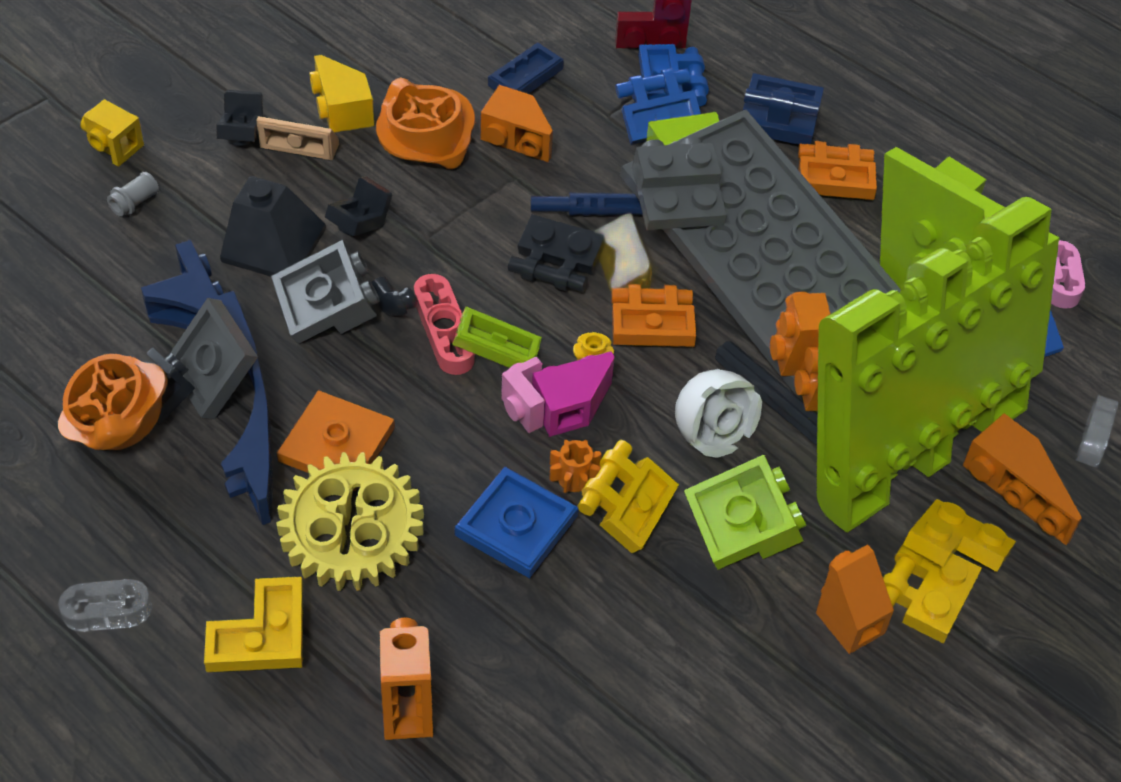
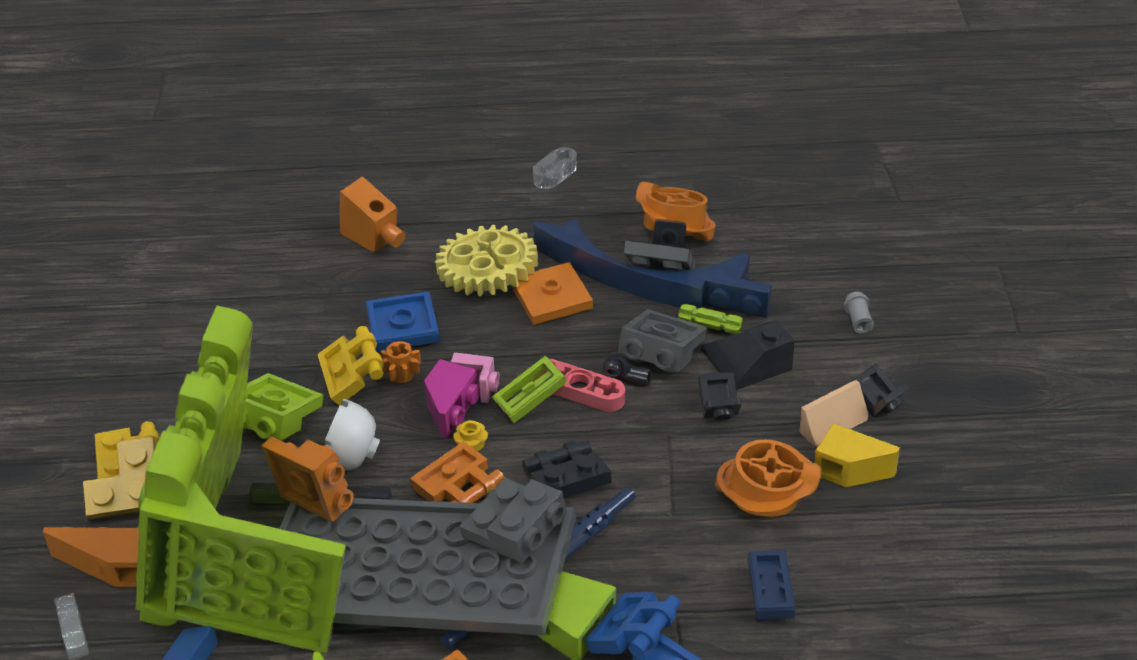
camera: 140 degrees right, 10 degrees down
yellow brick [80,99,144,167] -> none
yellow plate [204,577,303,672] -> none
orange slope [480,85,553,162] -> none
orange slope [816,544,894,654] -> none
none -> lime axle [678,304,743,334]

